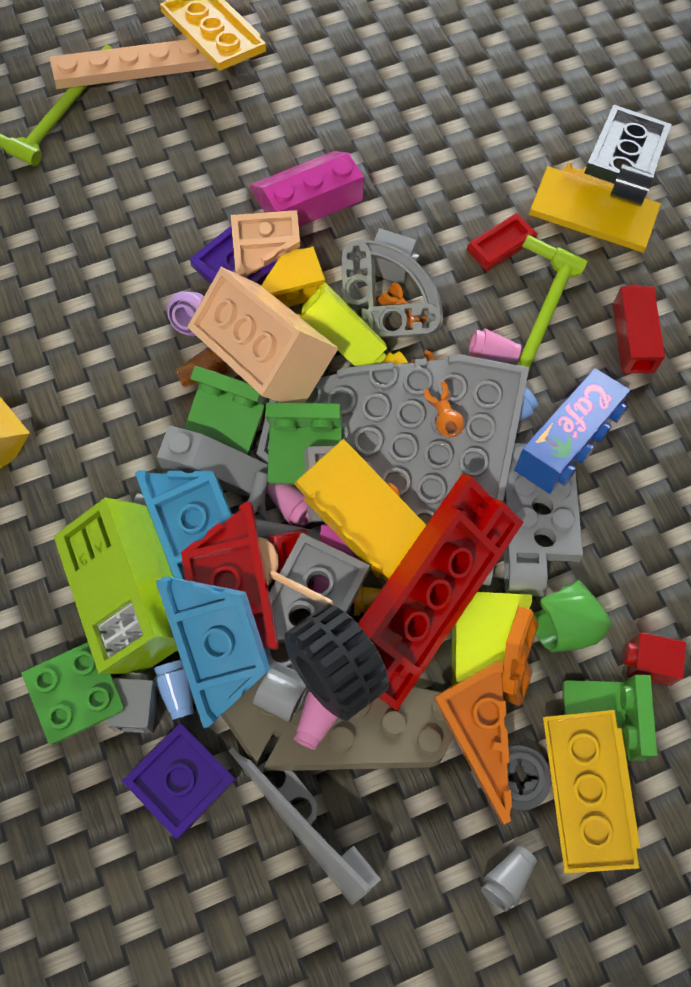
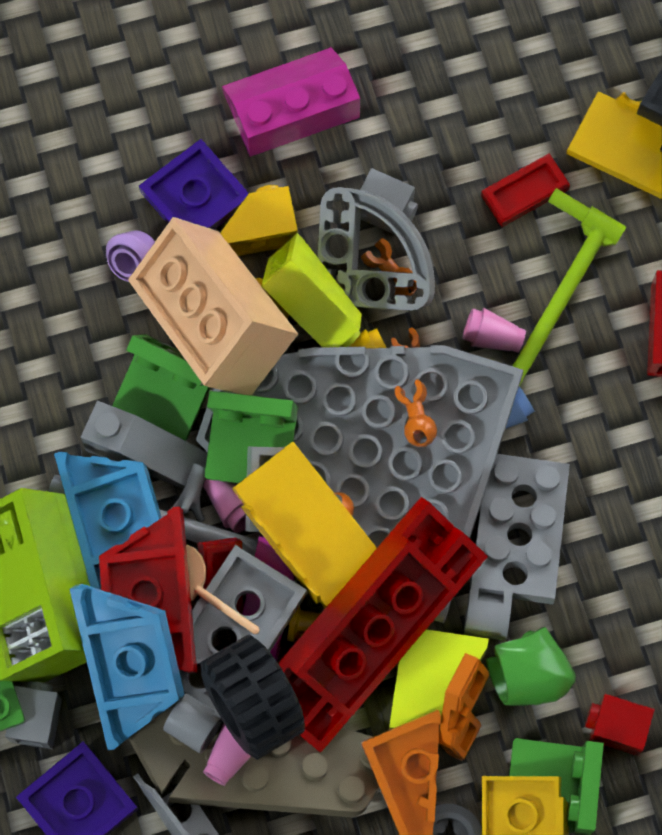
camera: 10 degrees right, 5 degrees up
light blue cone [153,660,194,720] -> none
clear orange cone [175,347,229,387] -> none
light nougat wing [231,210,300,278] -> none
brick [514,368,630,494] -> none

